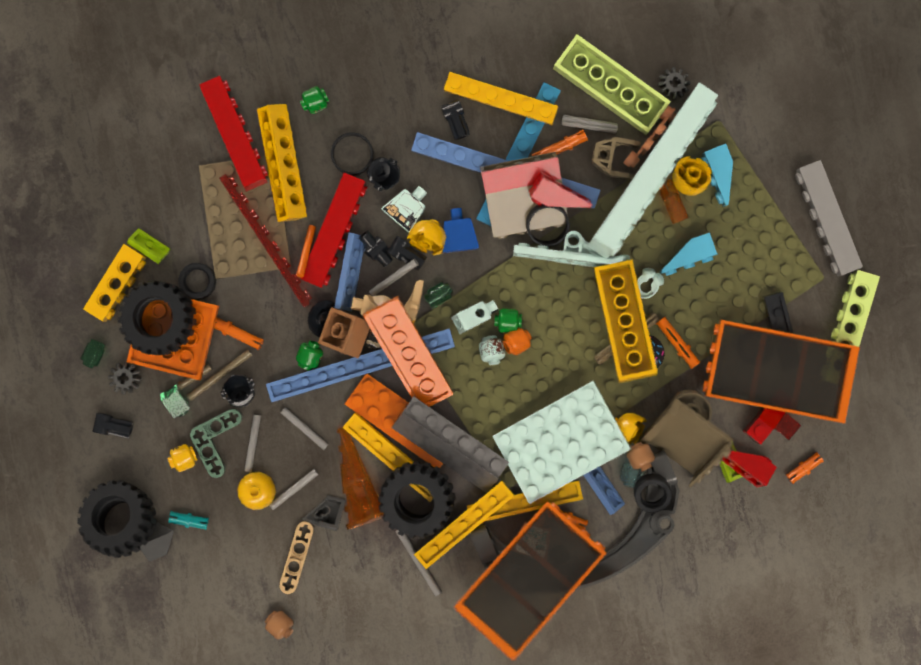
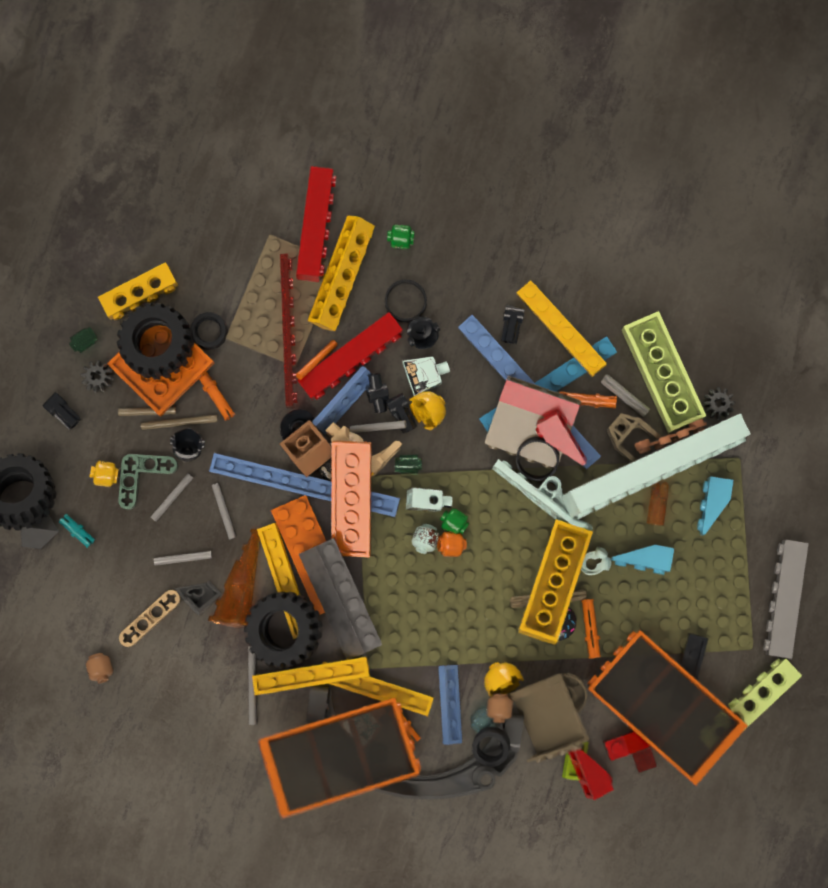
camera: 35 degrees right, 5 degrees down
lime plate [127,228,170,264] -> none
clear green brick [160,384,190,419] -> none
yellow cylinder [237,472,276,510] -> none
green head [296,340,323,370] -> none
blue torso [443,208,479,253] -> none
light aqua plate [492,381,631,504] -> none
yellow cylinder [672,156,712,196] -> none
orange pin [786,452,824,484] -> none

